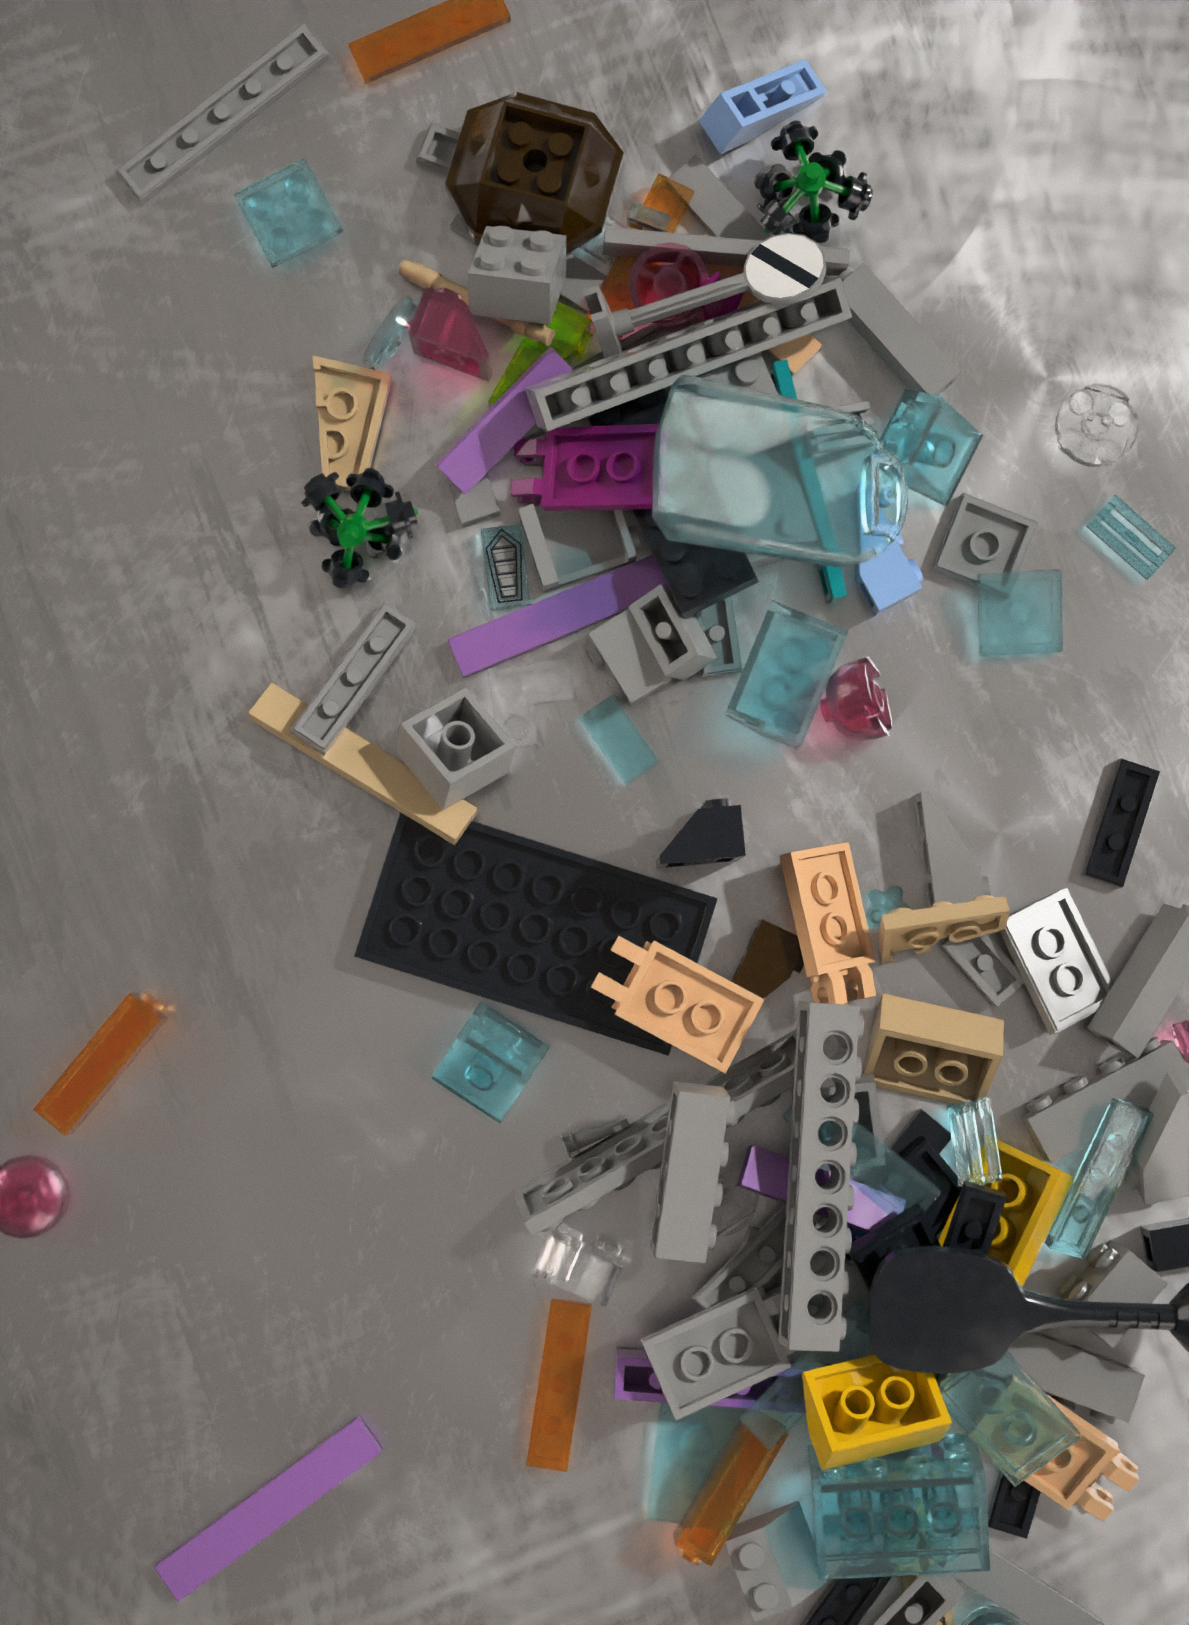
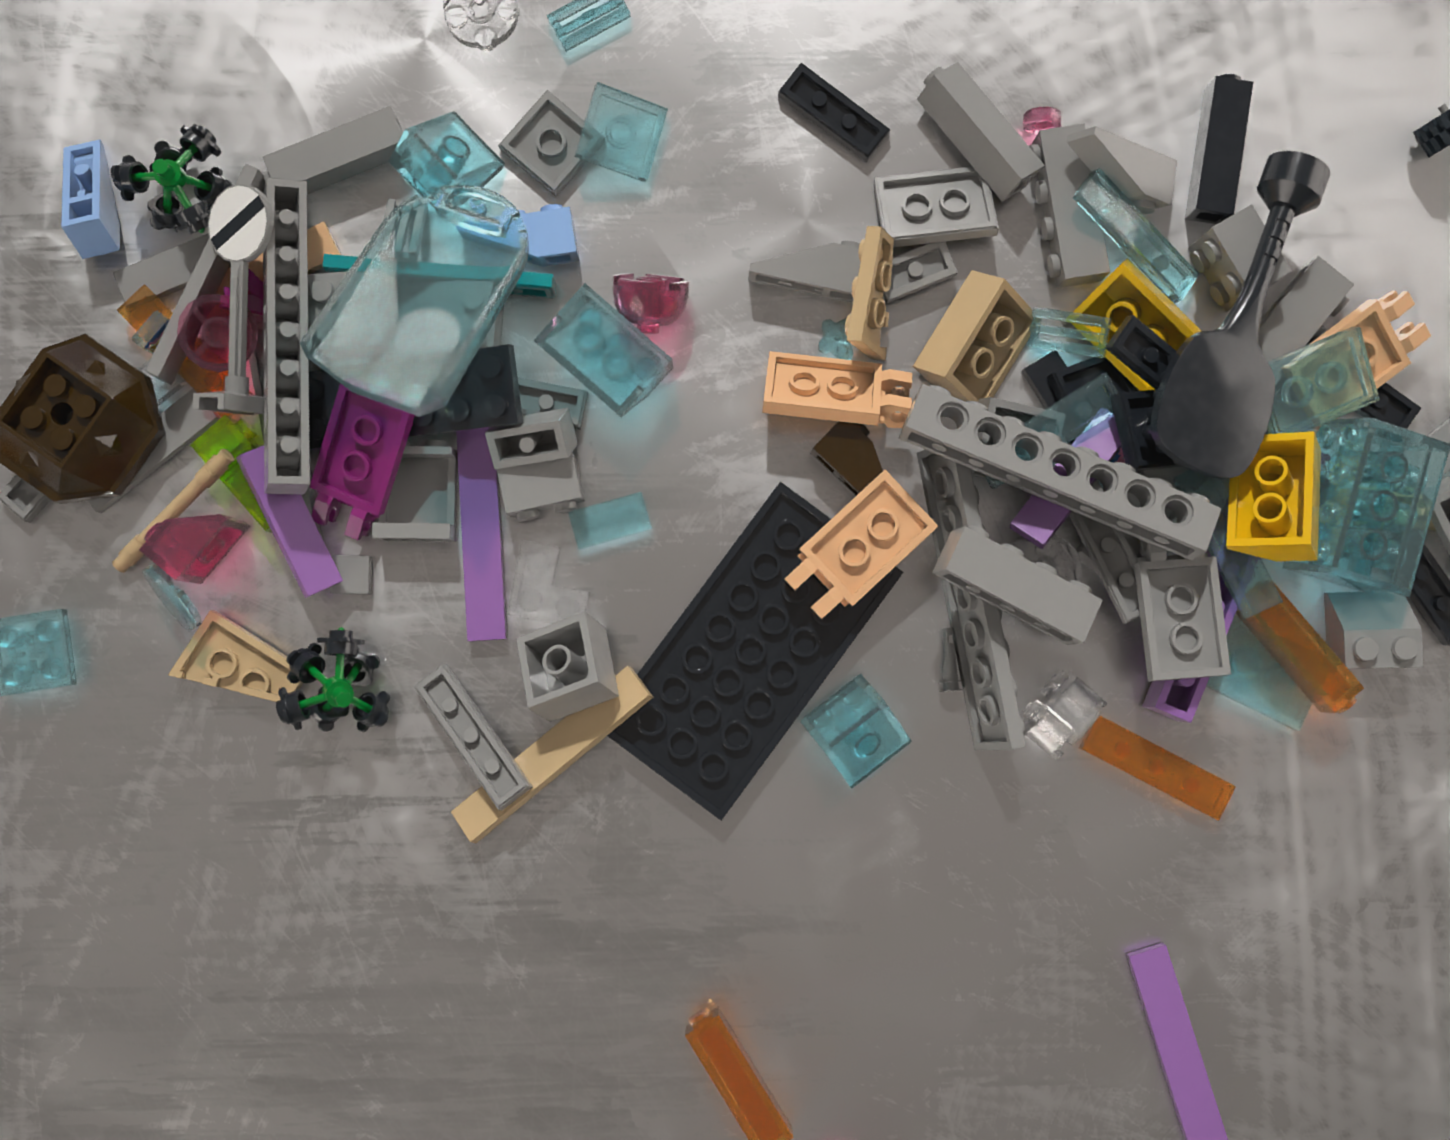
camera: 70 degrees left, 0 degrees up
light grey brick [468,226,566,325] -> none
tile [481,524,531,611] -> none
black slope [656,798,746,869] -> none

